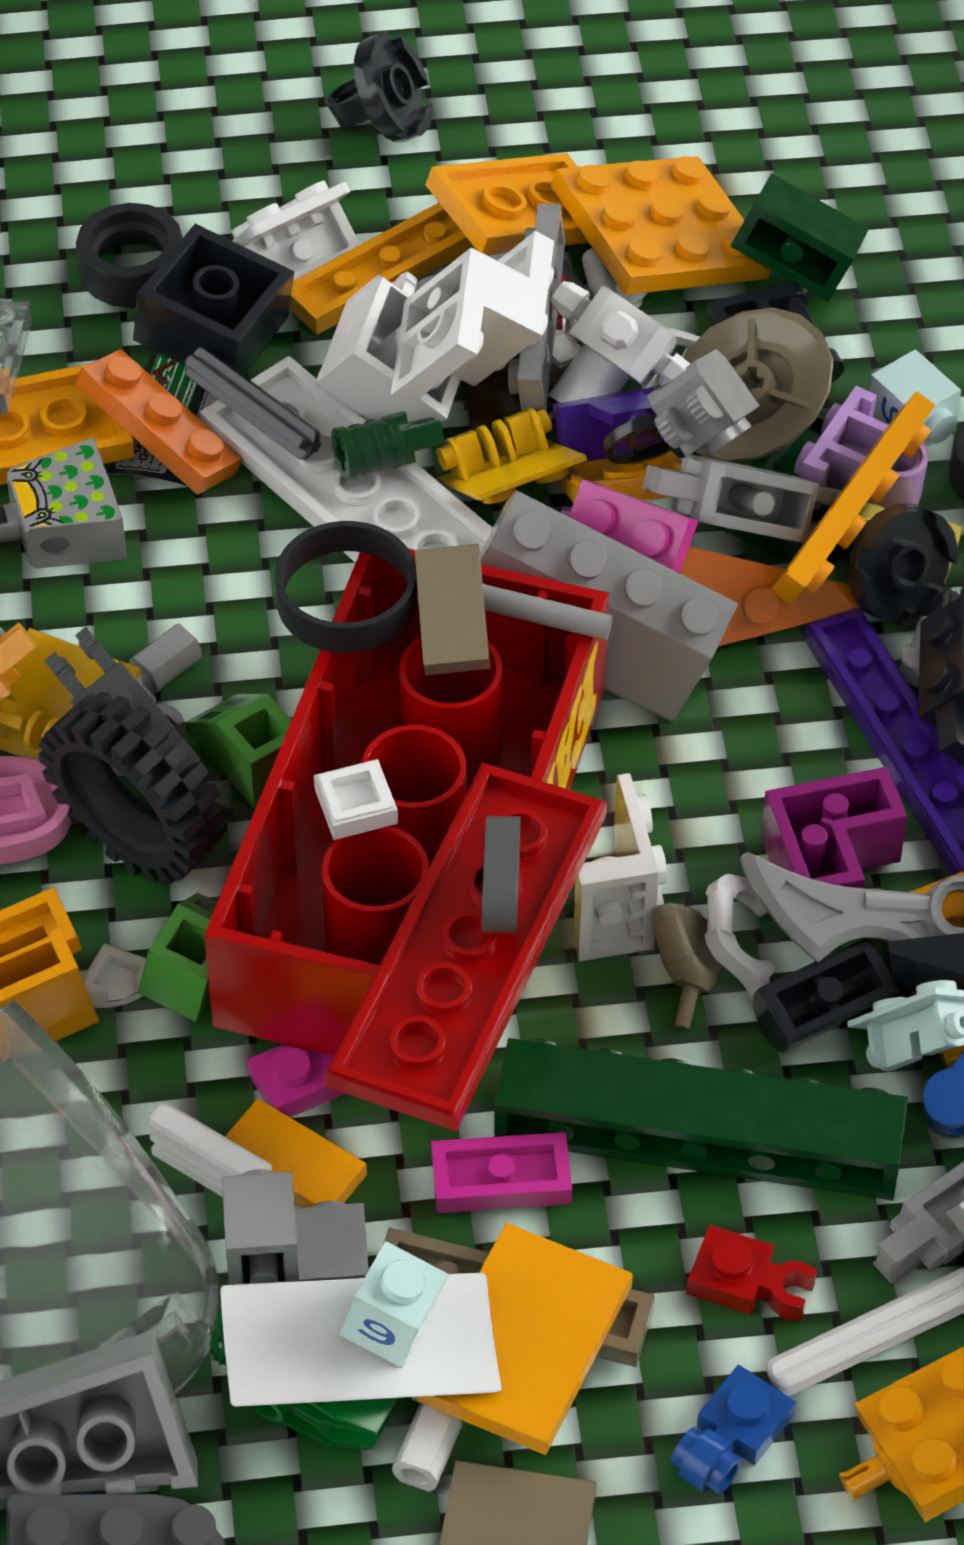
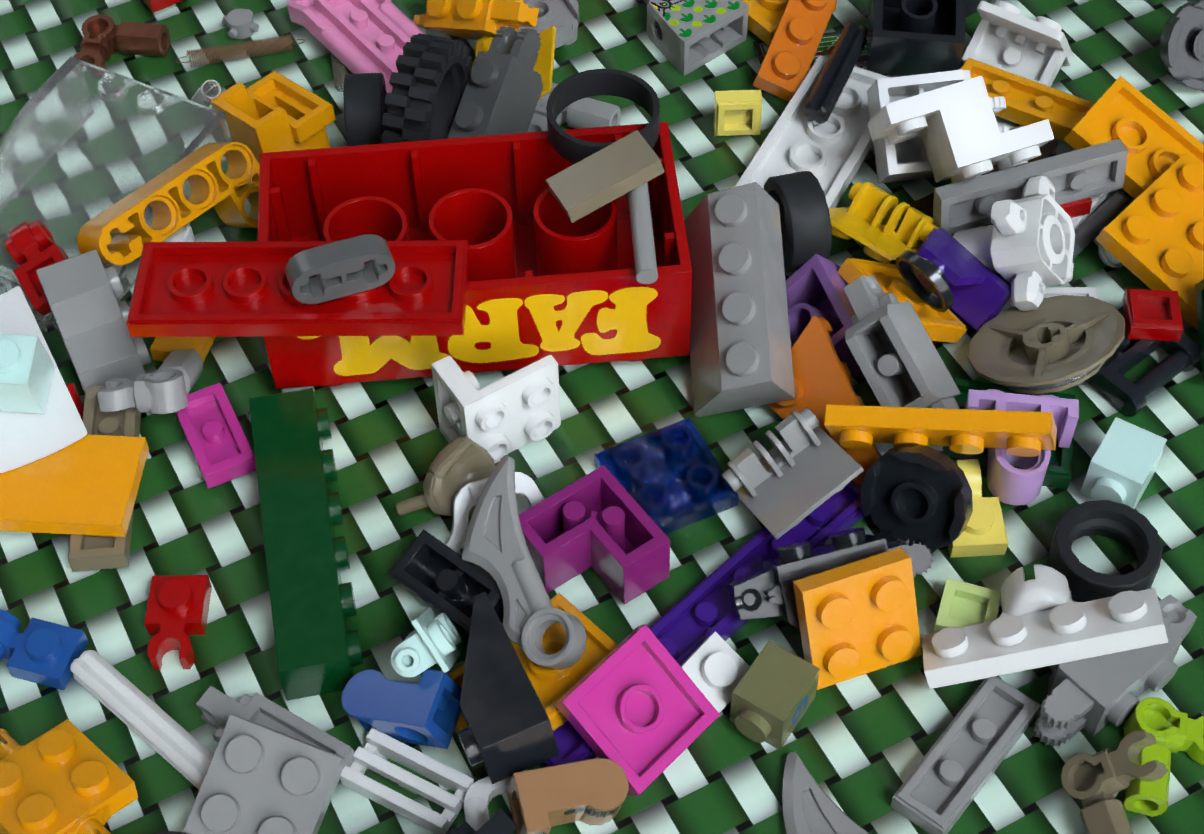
camera: 70 degrees right, 0 degrees up
white tile [314,759,398,840] -> none
dark green hinge [331,411,445,480] -> none
dark pink plate [569,479,698,573] -> none
light grey hinge [647,349,760,457] -> none
none -> red plate [3,219,69,316]
none -> light orange beam [77,142,260,265]
none -> light grey bar [97,349,203,414]
none -> black tyre [343,73,388,146]
none -> clear blue tile [594,418,738,534]
none -> light yellow tile [713,89,763,136]
none -> light grey hinge [722,407,864,540]
none -> black tyre [764,171,832,271]
none -> red tile [1122,289,1184,341]

